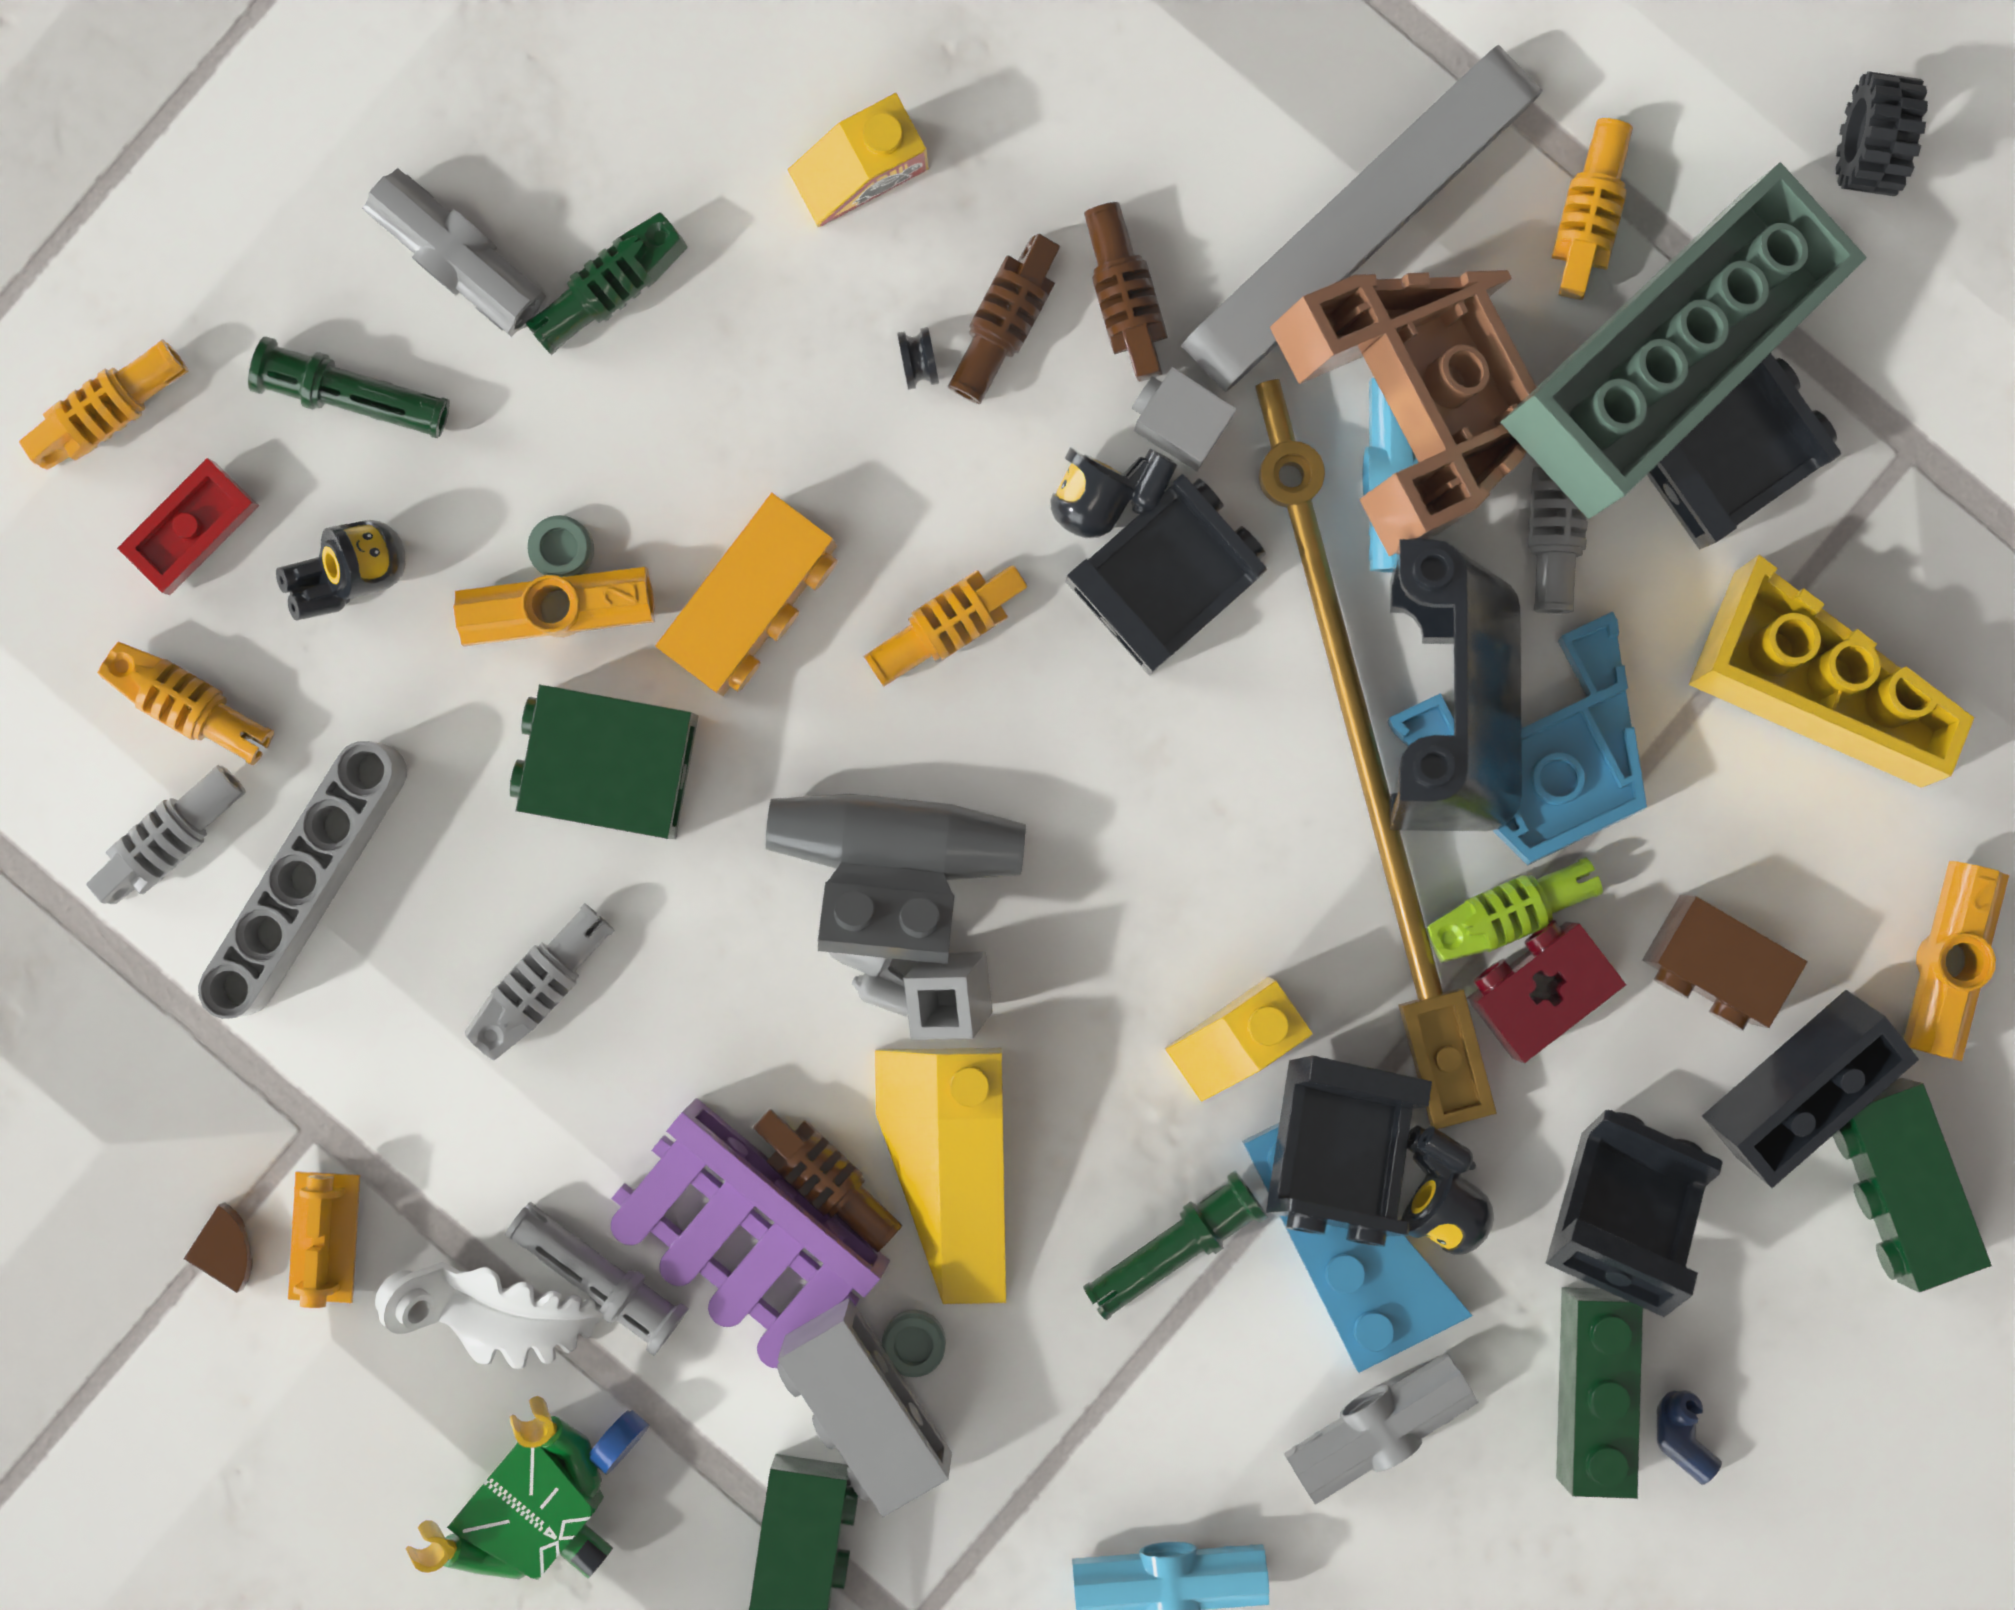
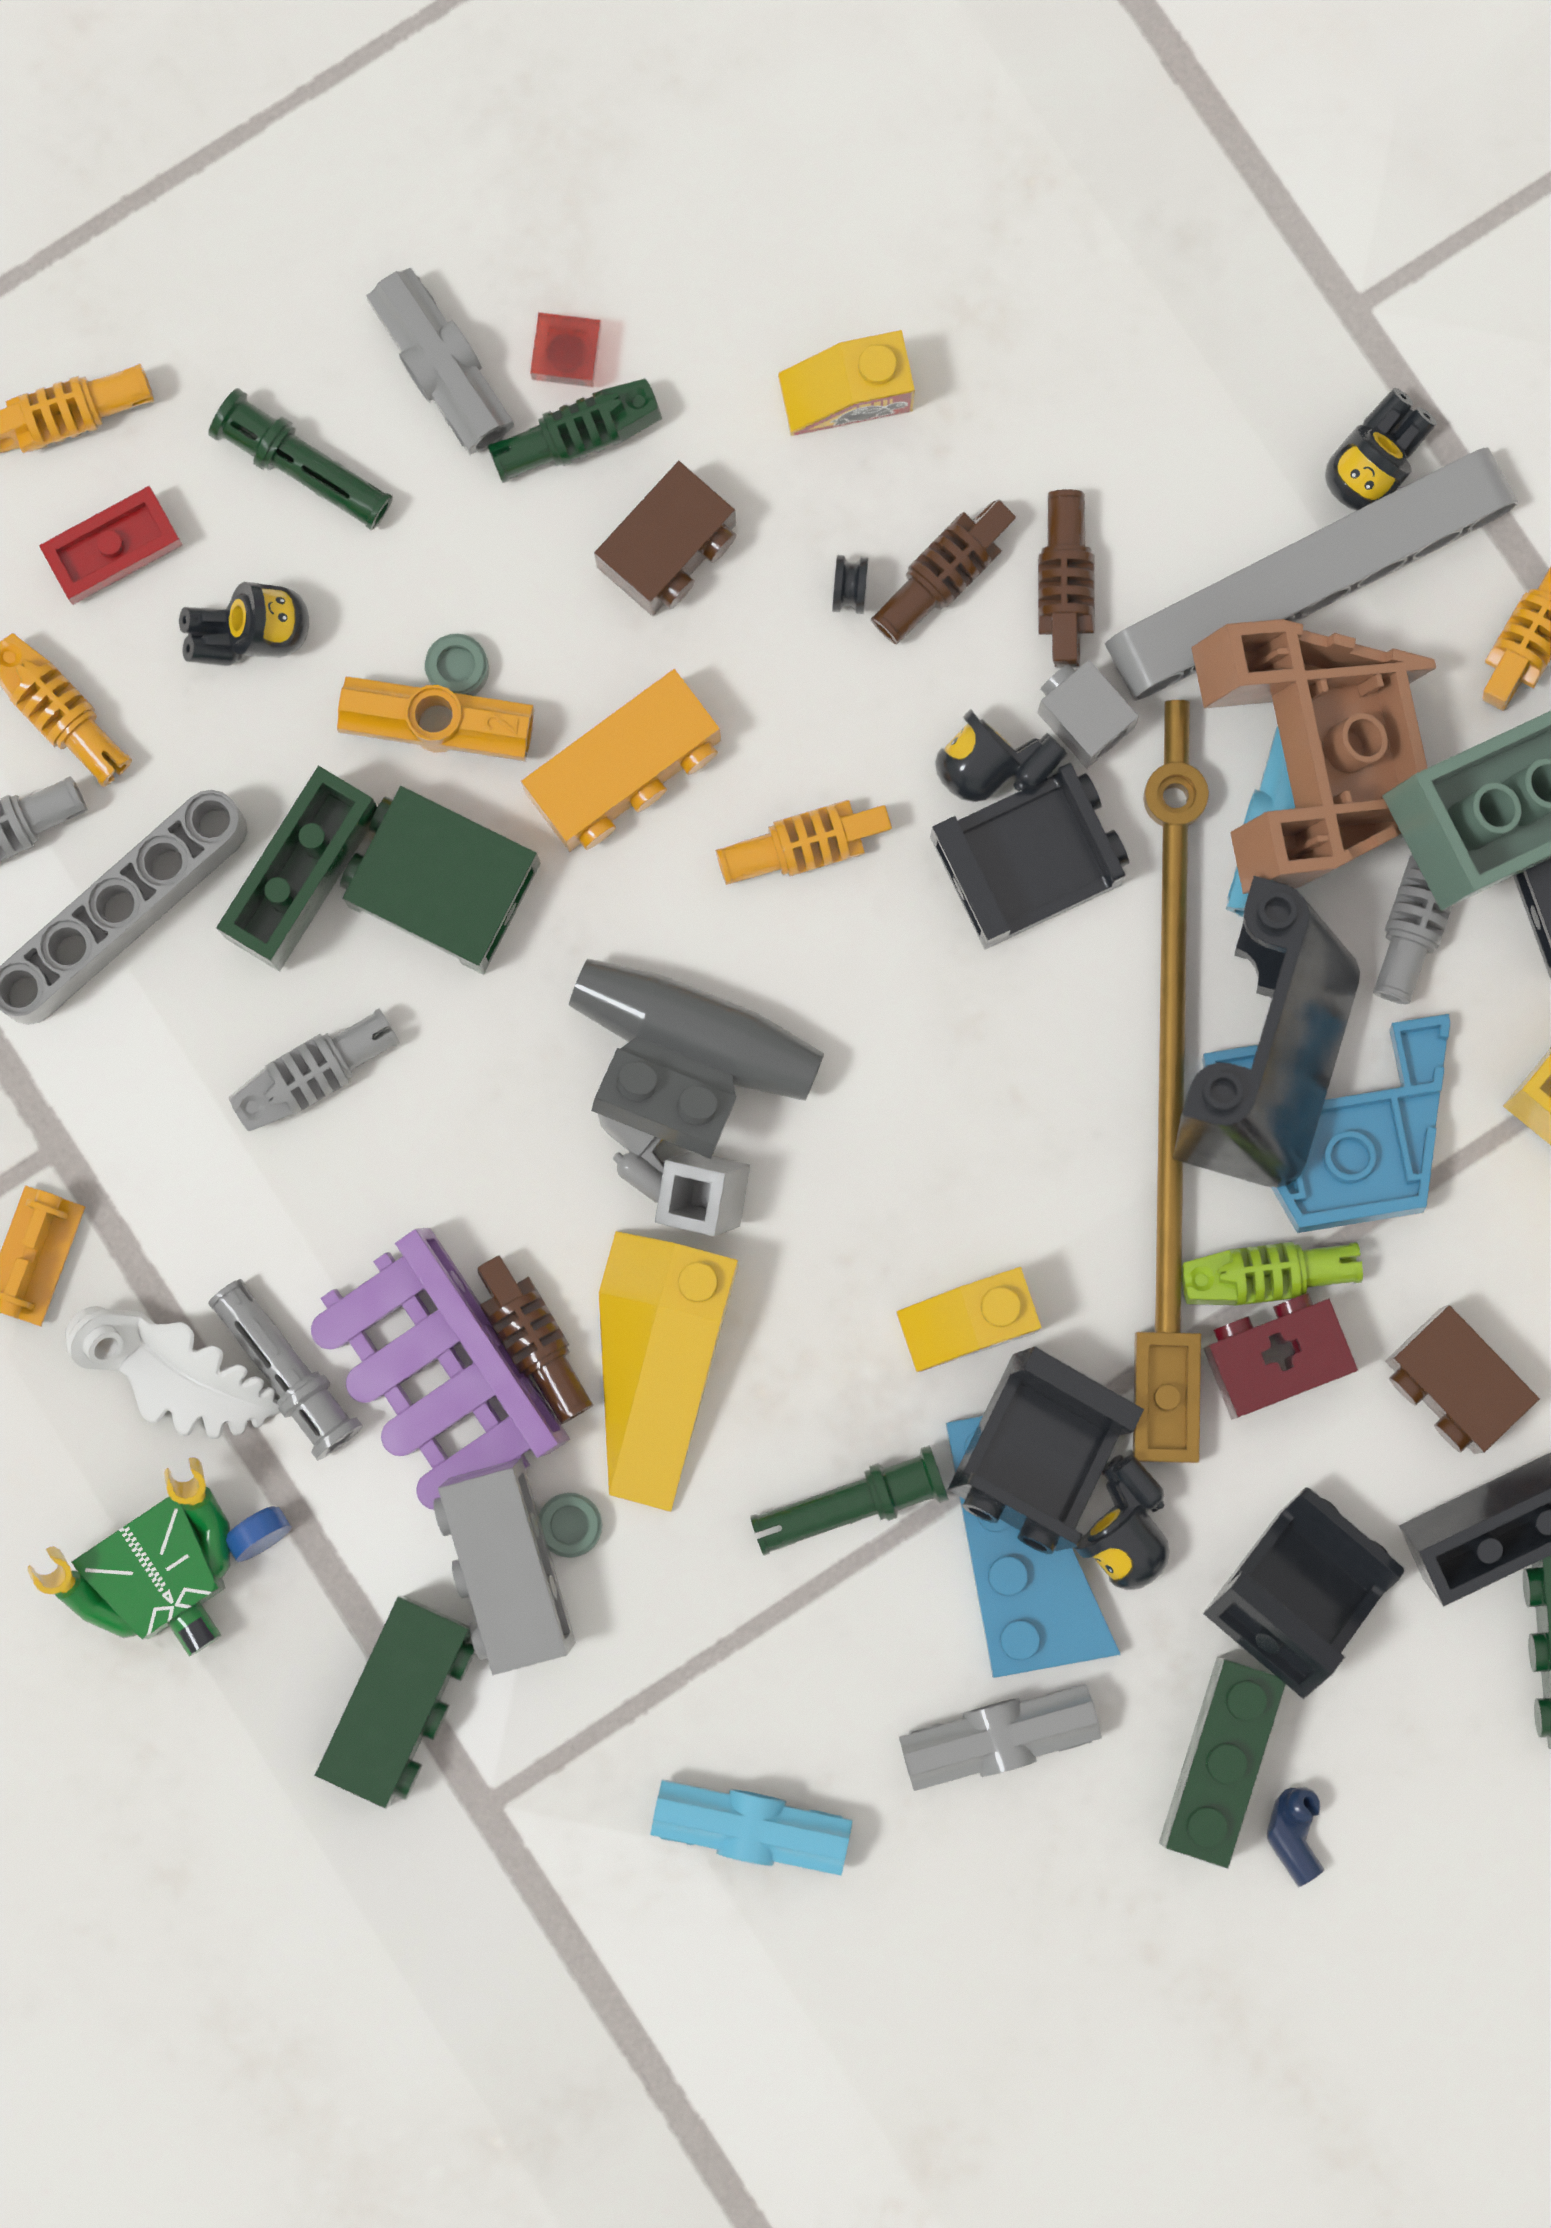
camera: 20 degrees right, 5 degrees down
none -> dark green brick [216,765,377,972]
none -> clear red plate [530,312,602,387]
none -> reddish brown brick [594,460,737,617]
none -> black piece [1325,388,1437,511]

